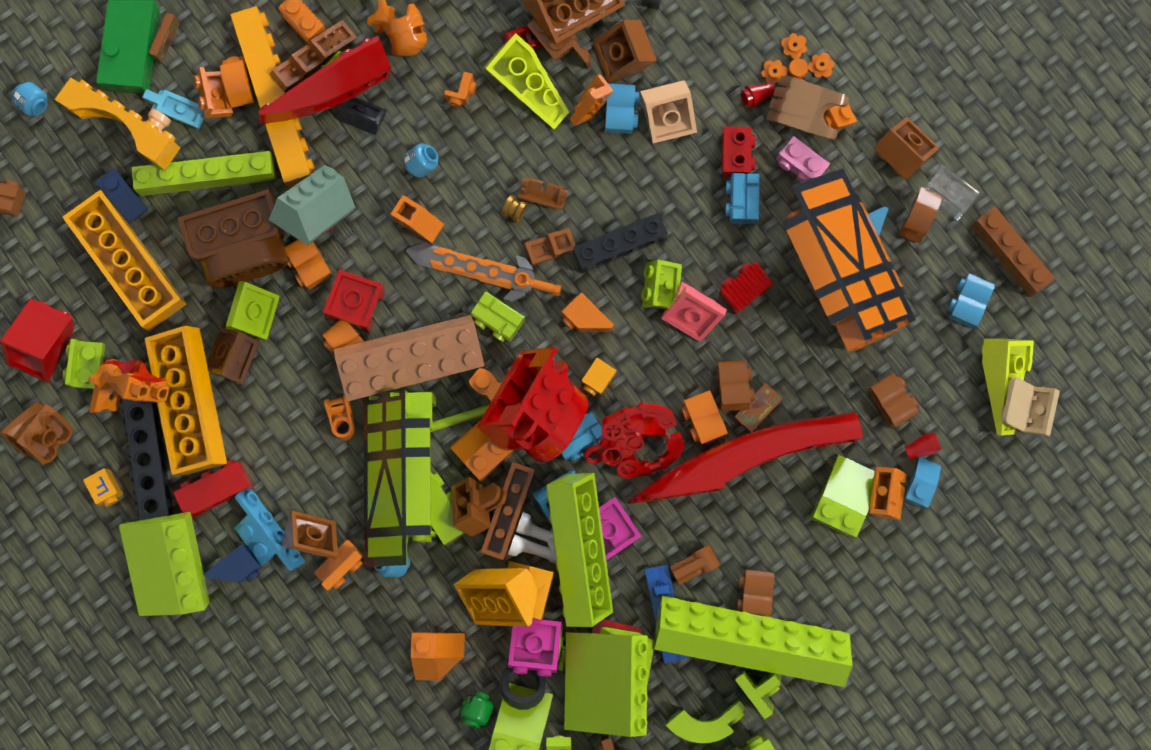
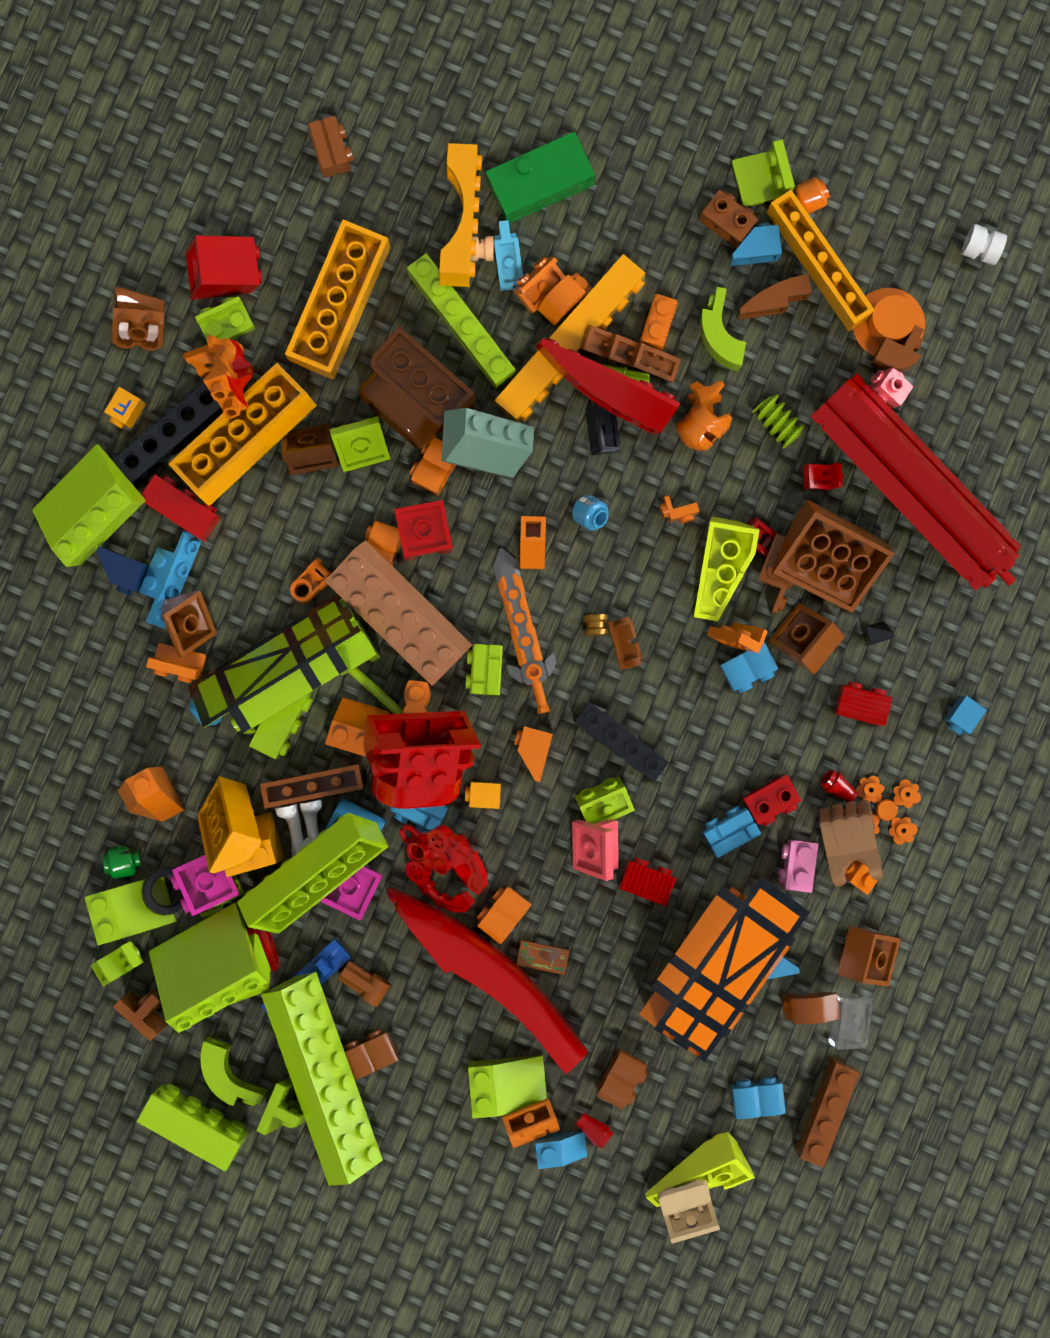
camera: 55 degrees right, 5 degrees up
dark azure head [12,82,48,116] -> none
dark blue slope [96,168,148,224] -> none
dark orange tile [149,12,180,63] -> none
dark orange brick [451,477,507,537] -> none
dark orange slope [523,228,576,266] -> none
light nougat slope [640,80,697,143] -> none
dark orange brick [717,360,754,411] -> none
none -> red brick [833,682,892,726]

